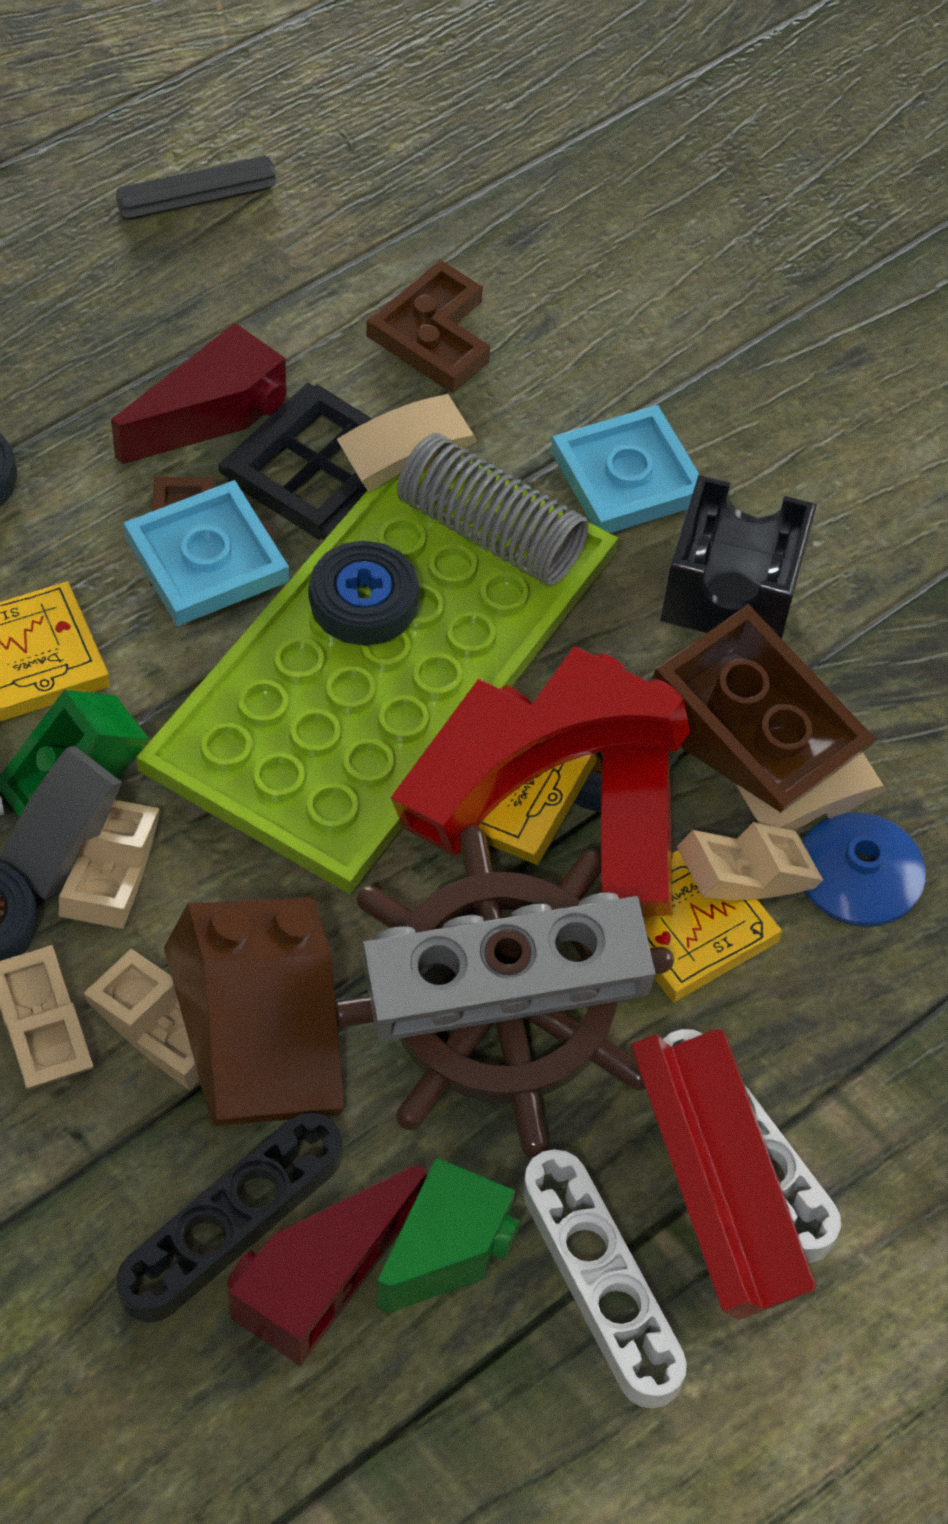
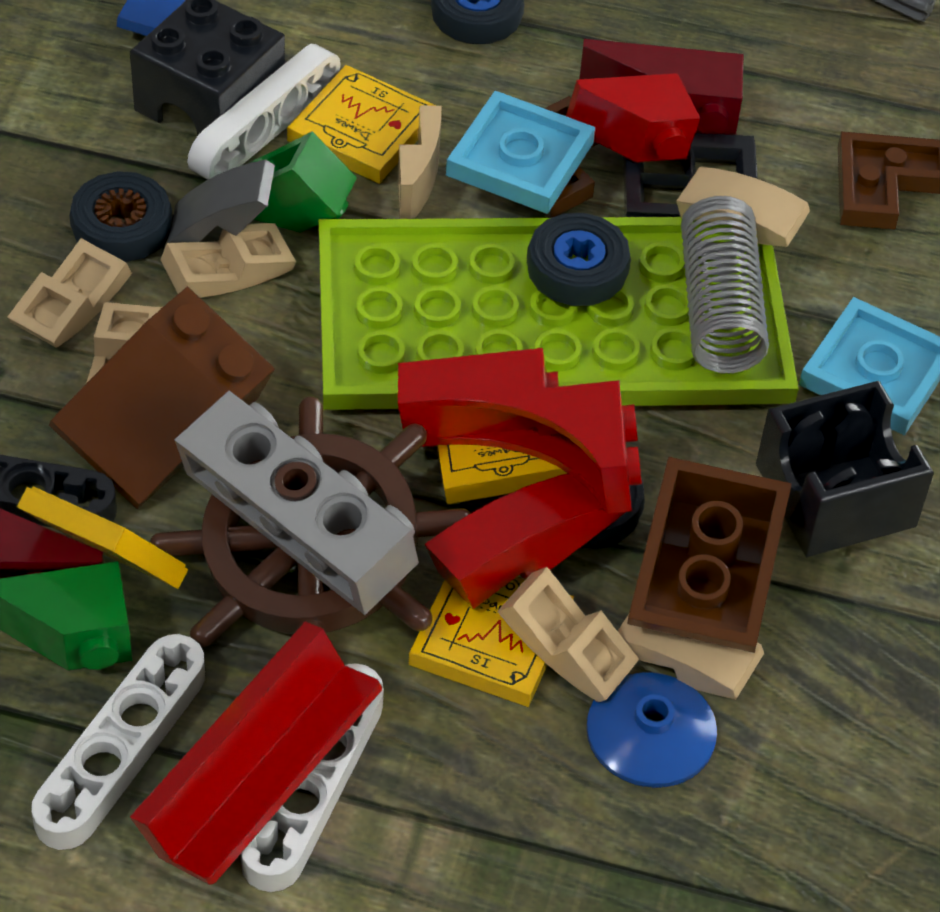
camera: 55 degrees right, 5 degrees down
none -> yellow tile [17,486,188,589]
none -> tan slope [398,106,442,219]
none -> red slope [566,73,700,162]

